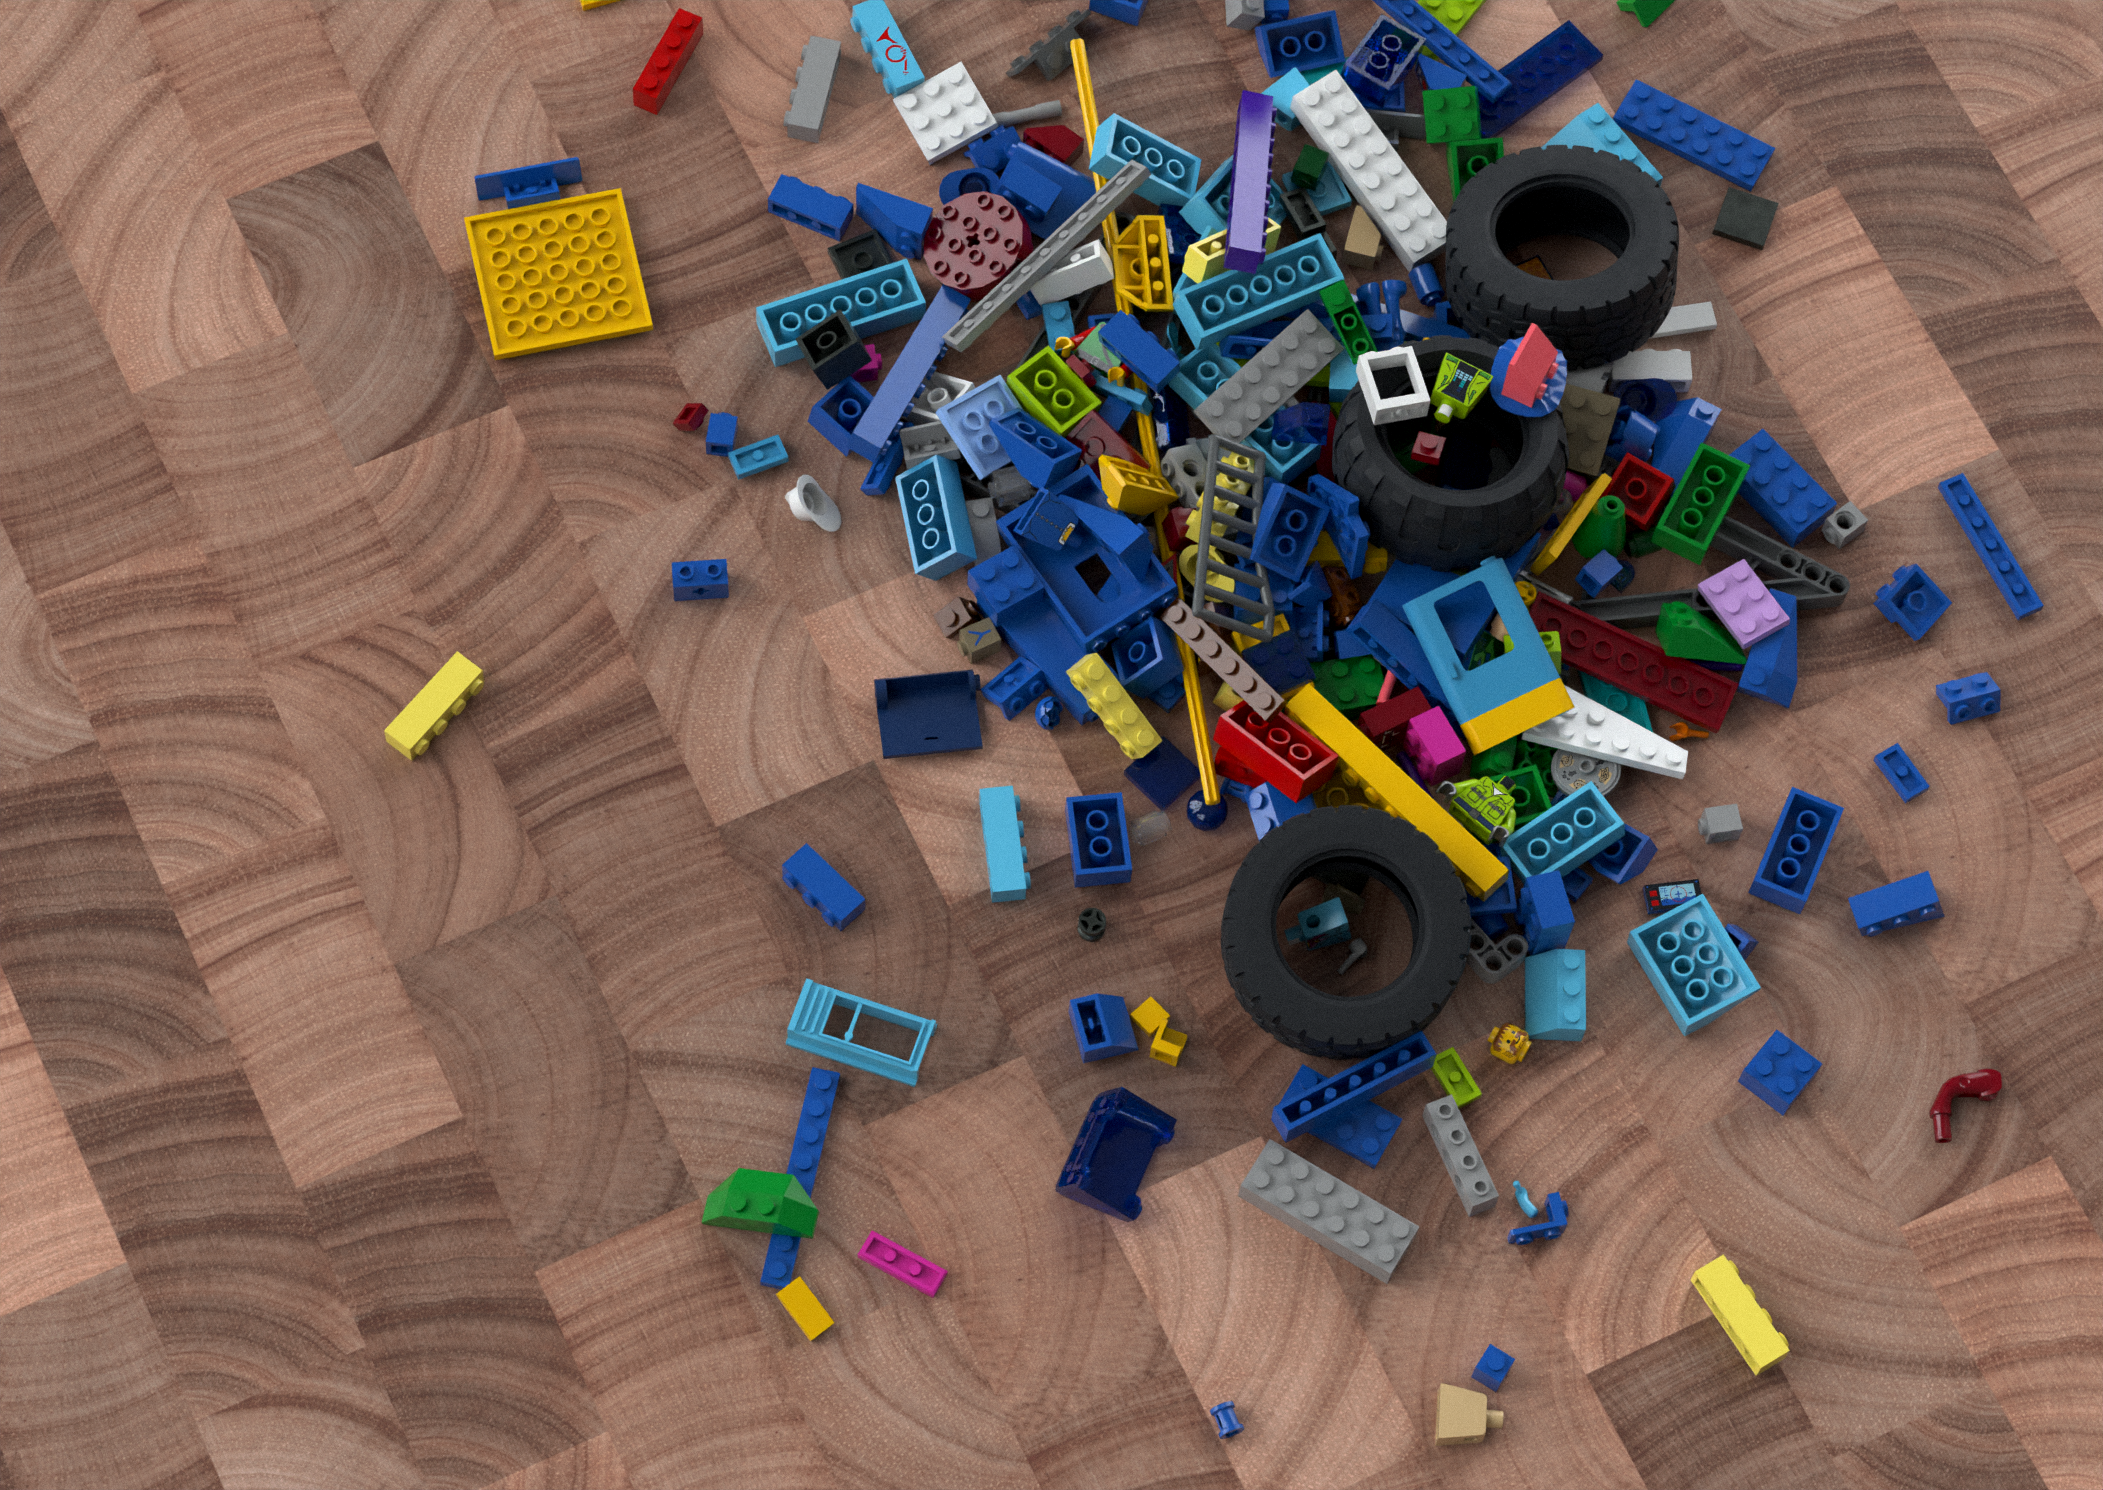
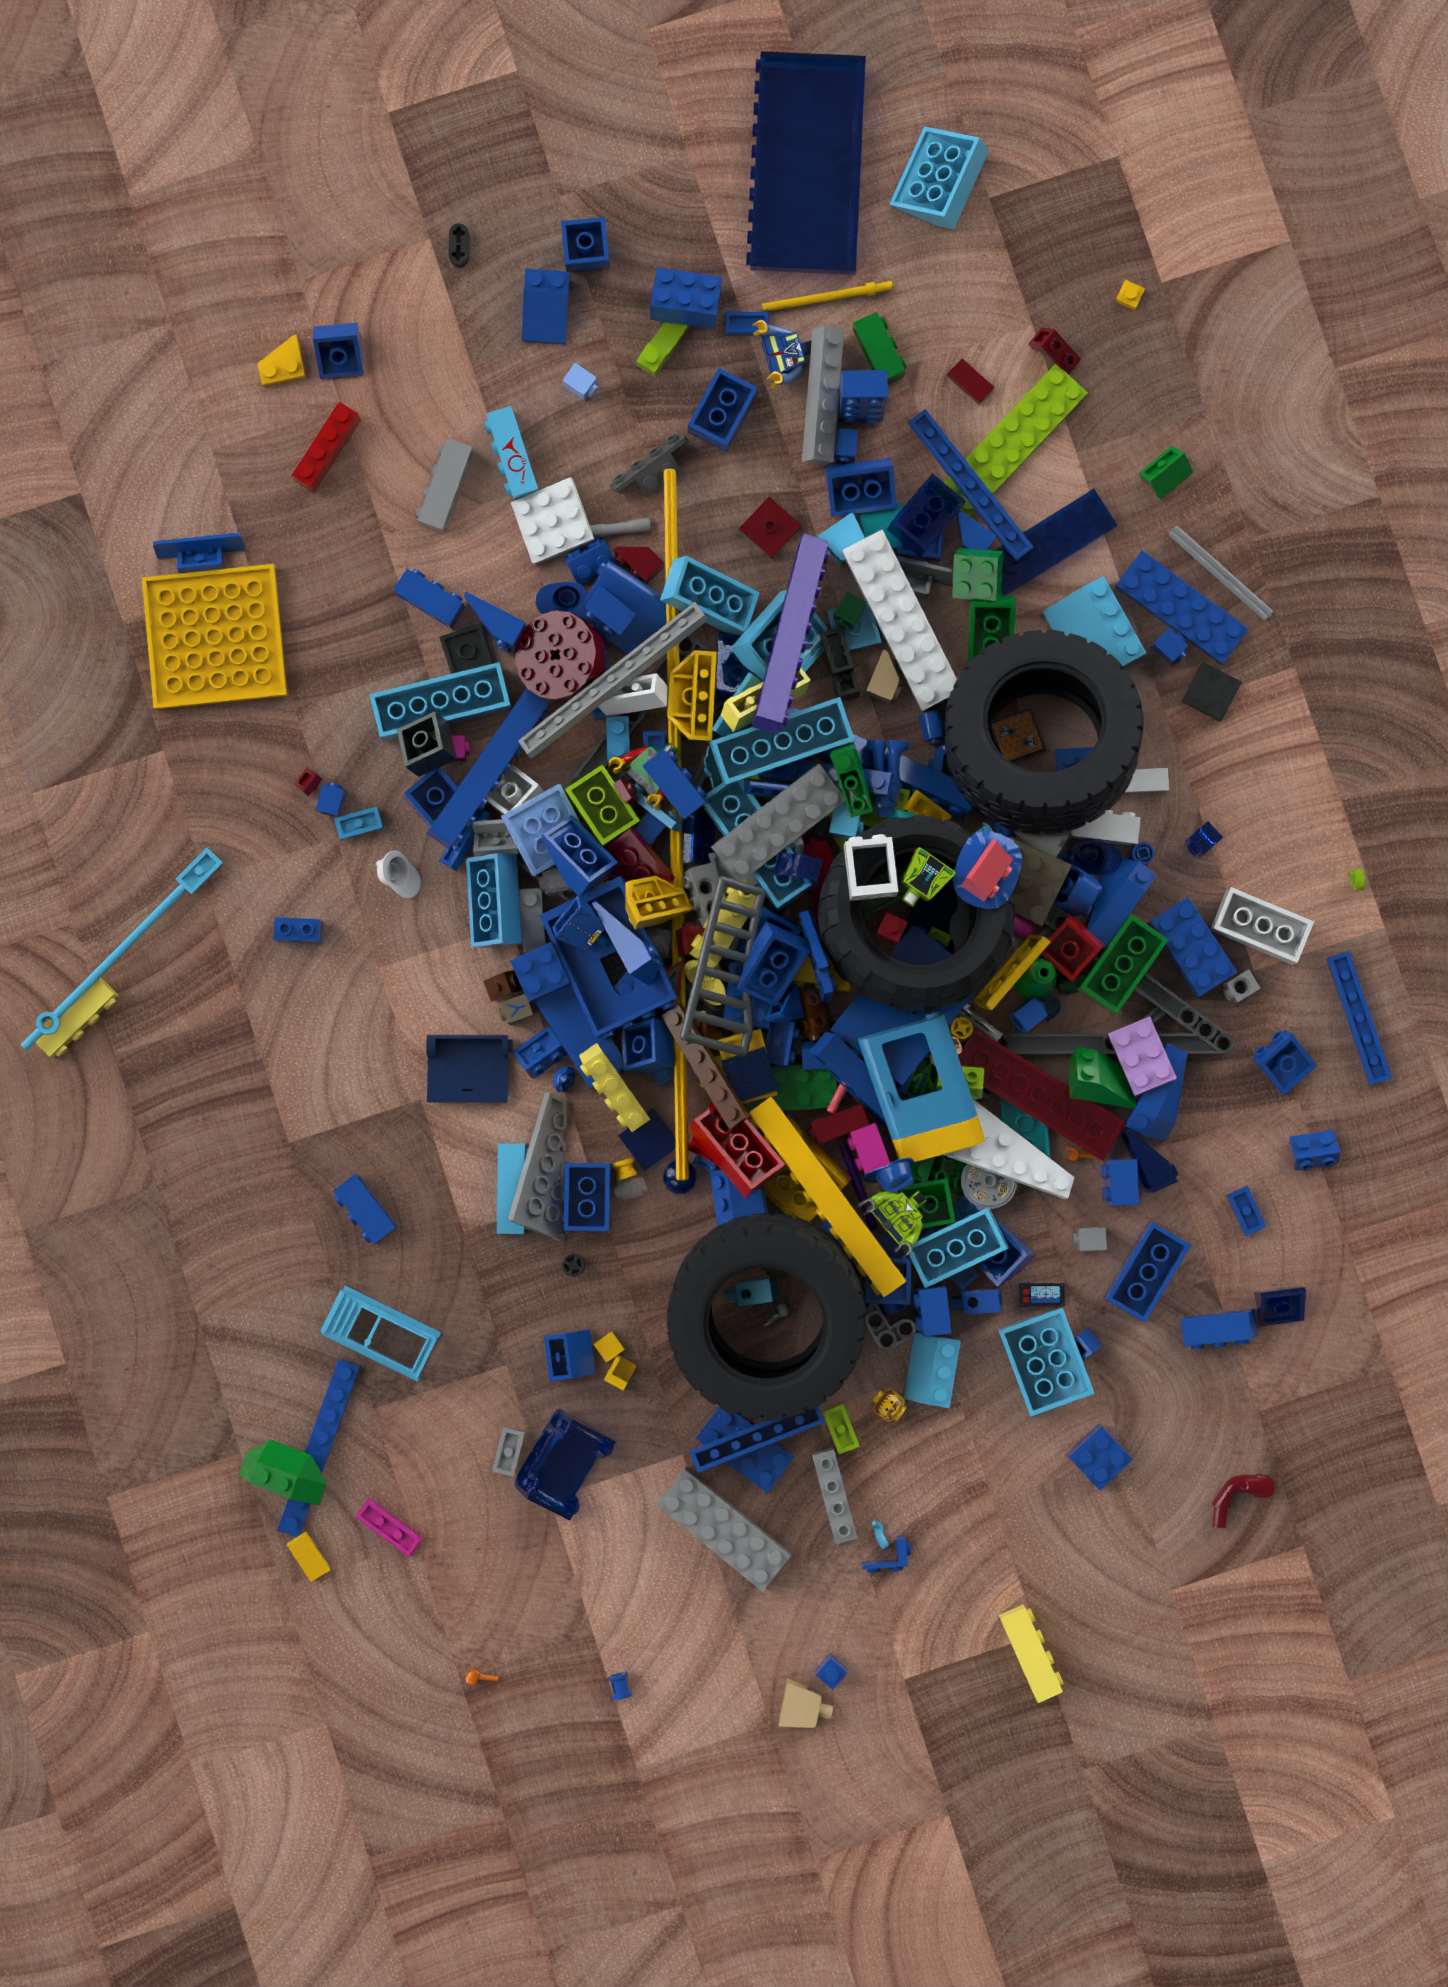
camera: 15 degrees right, 20 degrees up
none -> medium azure bar [21,847,223,1051]
none -> orange hand [465,1669,498,1685]
none -> light grey plate [492,1427,525,1477]
none -> light grey wing [508,1092,567,1242]
none -> yellow wheel [611,1158,638,1181]
none -> dark red plate [739,496,802,559]
none -> blue piece [863,1158,914,1192]
none -> blue torso [950,1287,1003,1315]
none -> blue piece [1100,1159,1139,1206]
none -> clear blue slope [1120,1129,1179,1193]
none -> blue wheel [1129,842,1155,866]
none -> blue brick [1150,628,1188,665]
none -> light grey axle [1169,526,1273,621]
none -> clear blue brick [1185,821,1223,857]
none -> white brick [1210,887,1314,965]
none -> clear blue slope [1254,1286,1306,1326]
none -> lime tile [1349,868,1365,892]

